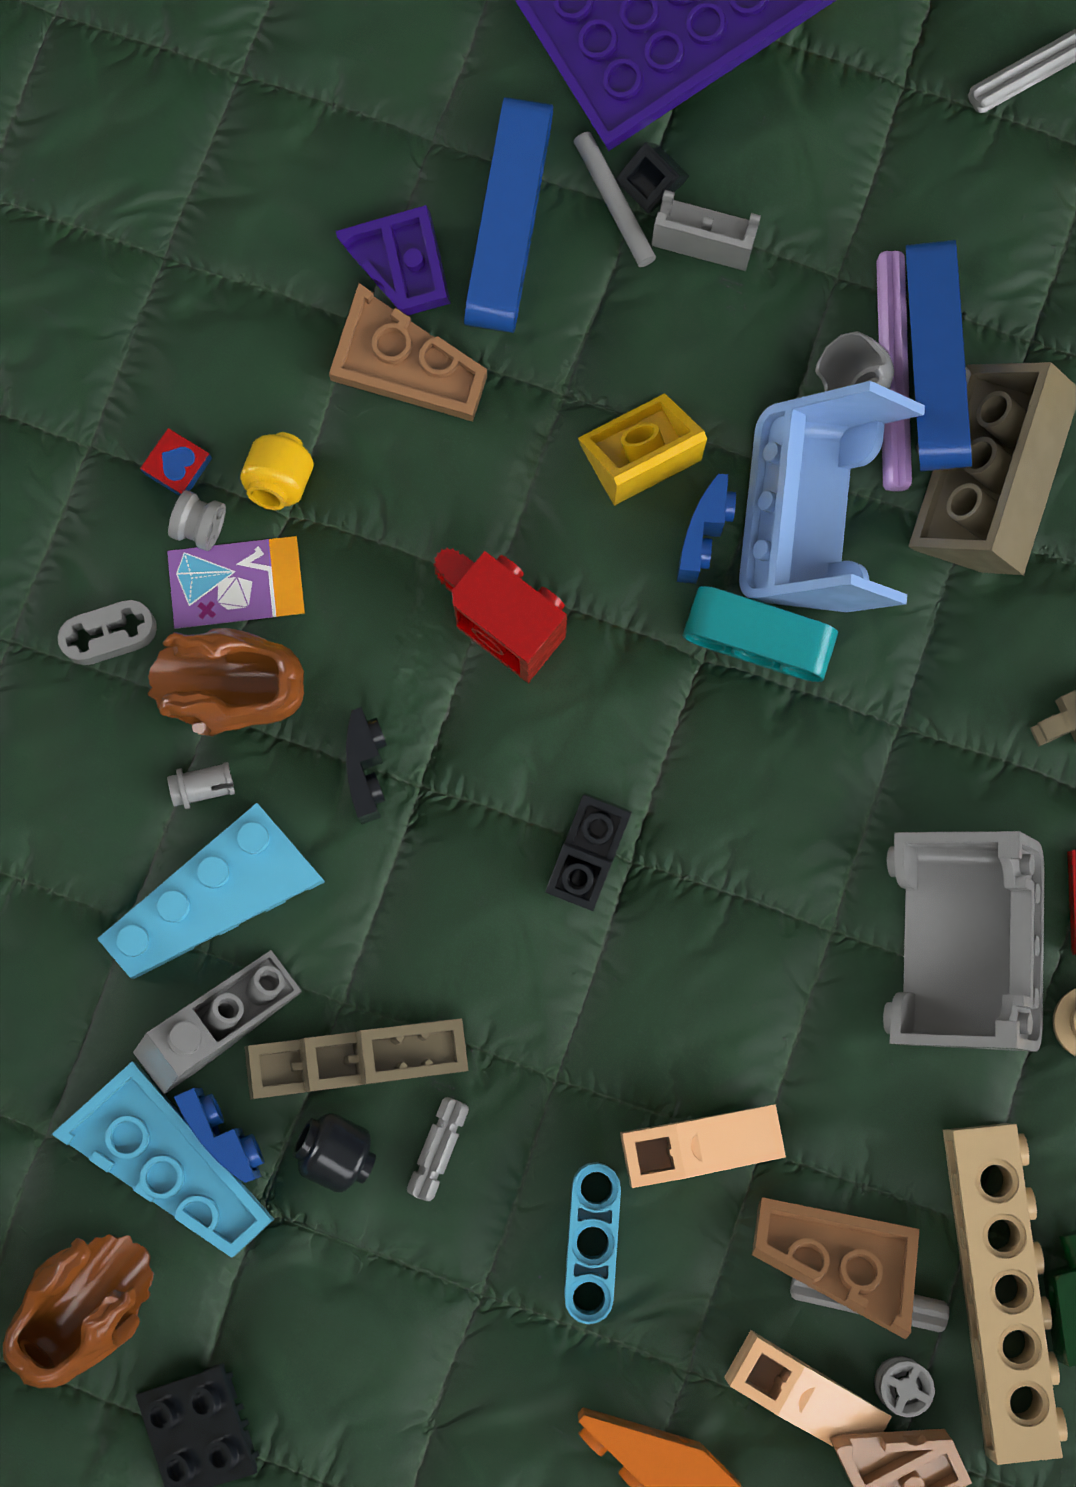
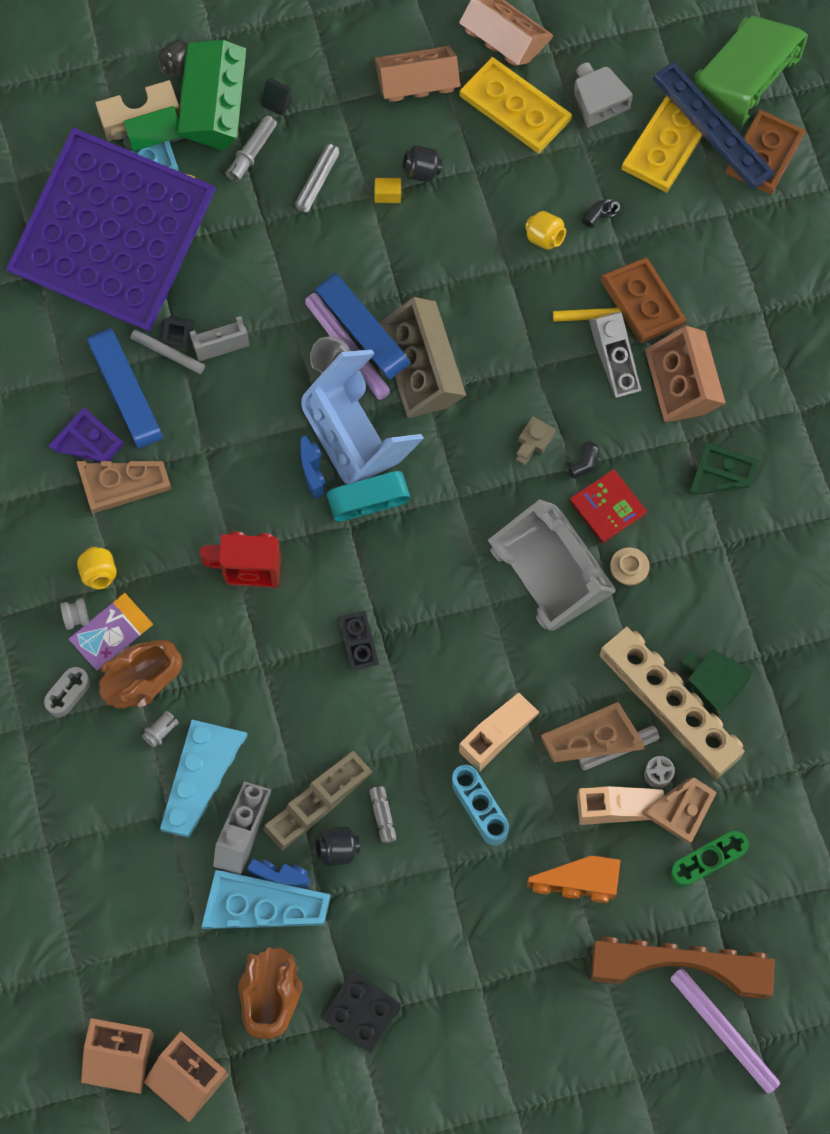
camera: 35 degrees left, 10 degrees down
tile [140,428,212,496] -> none
black slope [346,707,387,824] -> none
yellow slope [578,393,707,506] -> none

